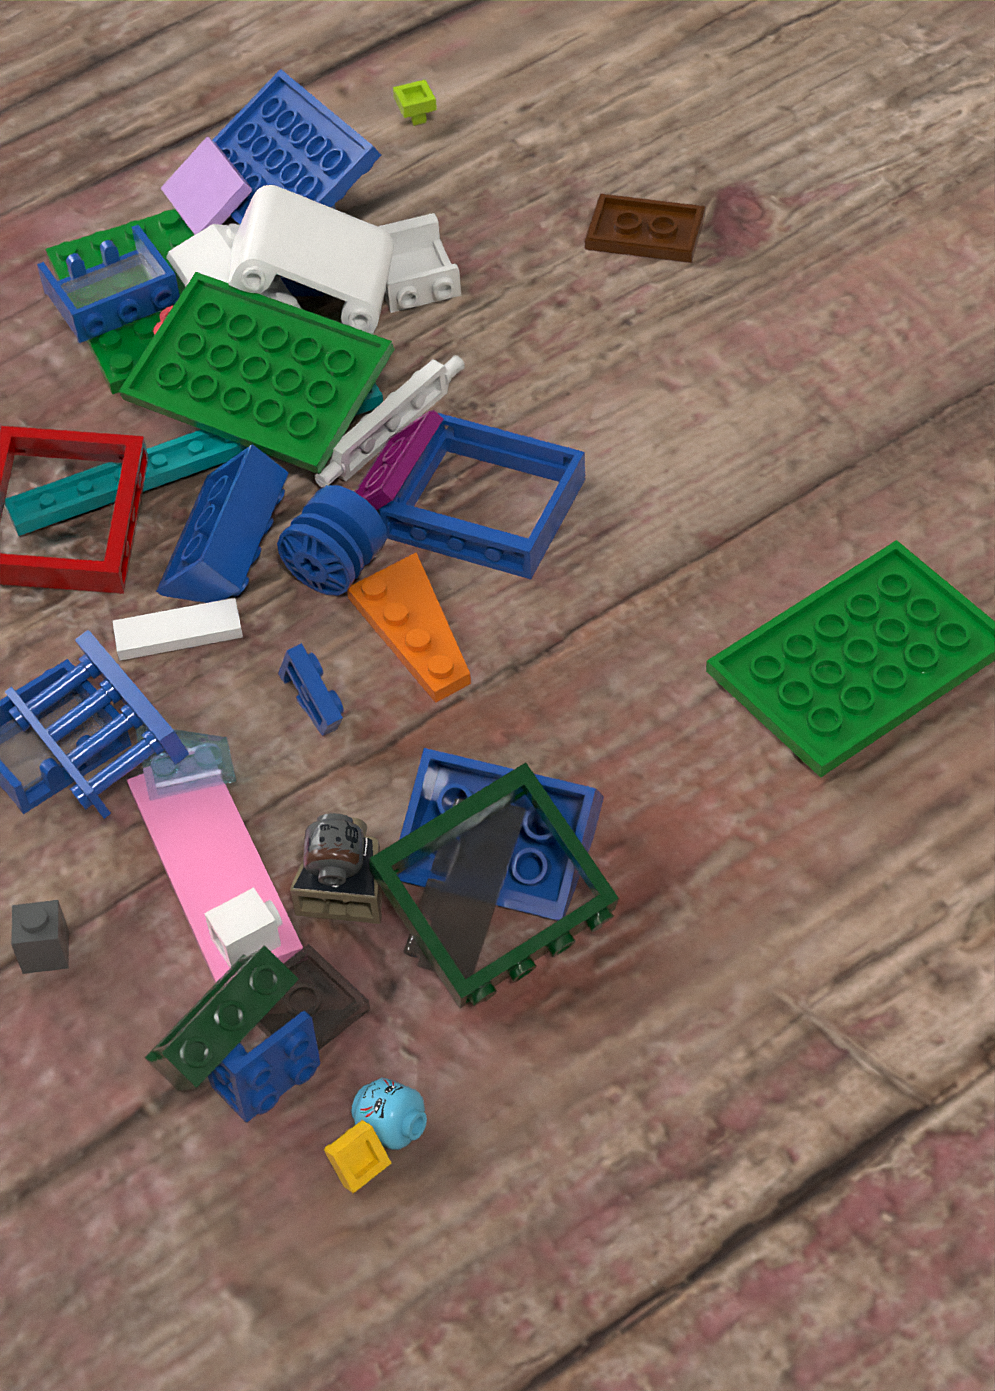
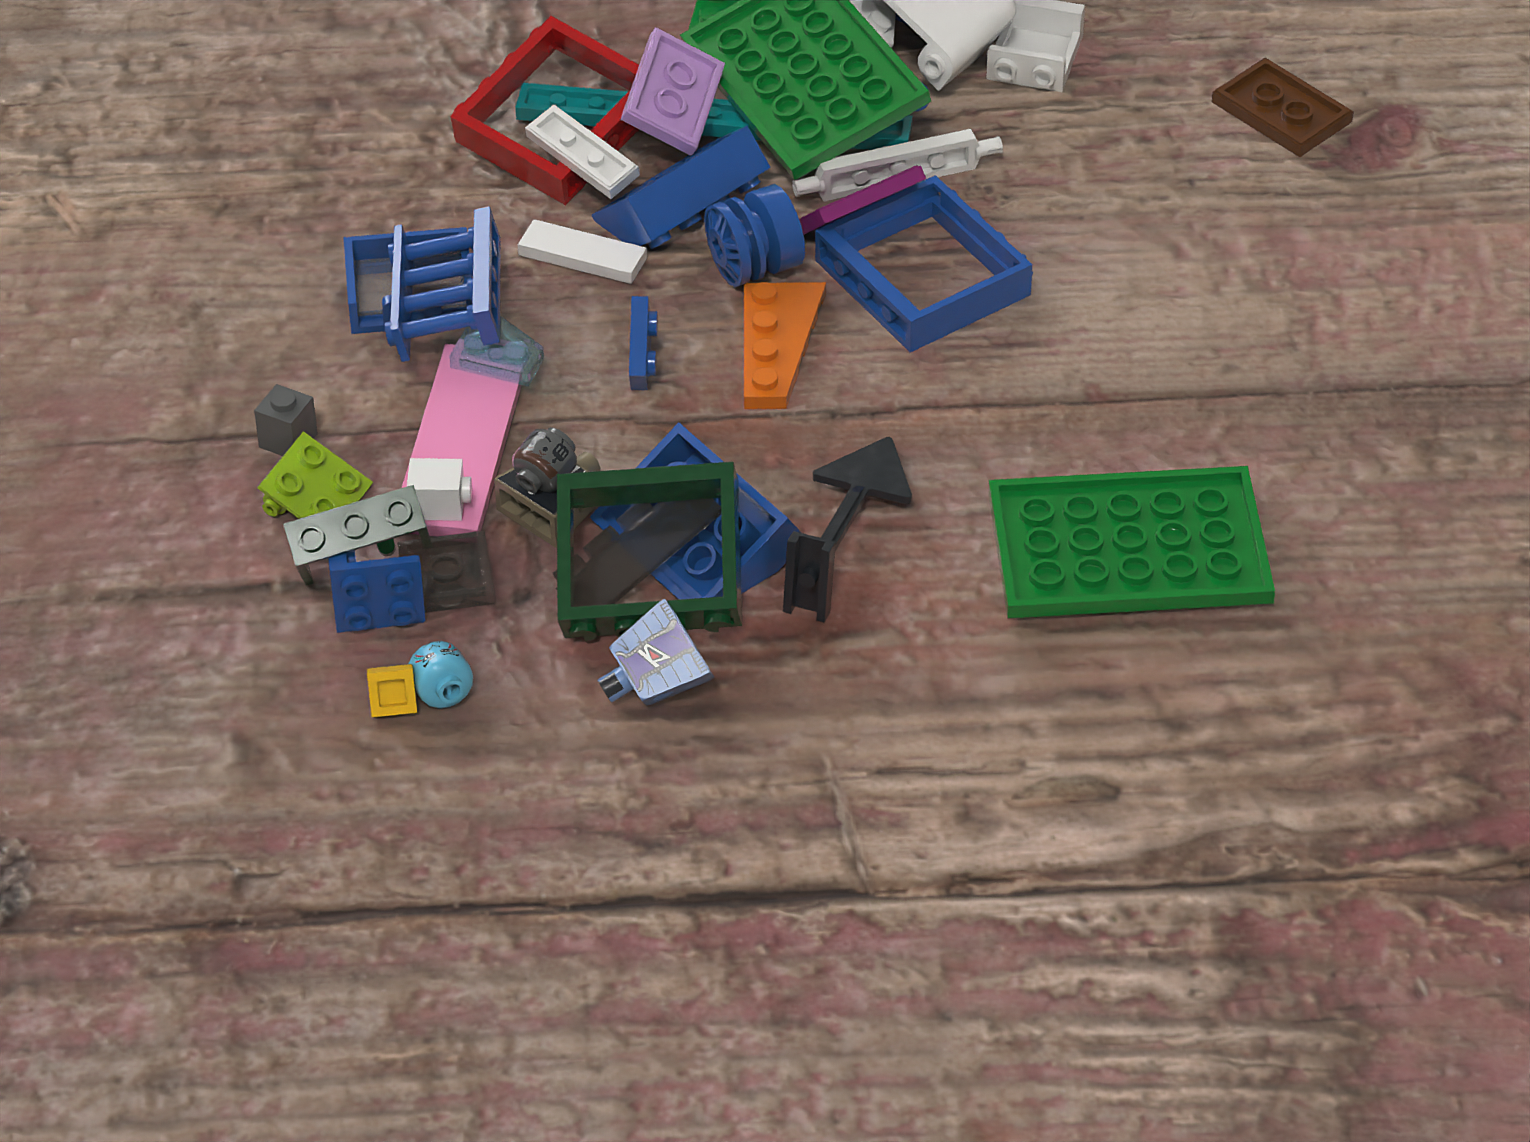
camera: 30 degrees right, 5 degrees down
none -> lime hinge [257,431,373,519]
none -> white tile [525,104,640,199]
none -> torso [598,599,715,706]
none -> lavender tile [620,27,725,156]
none -> black piece [783,437,912,623]

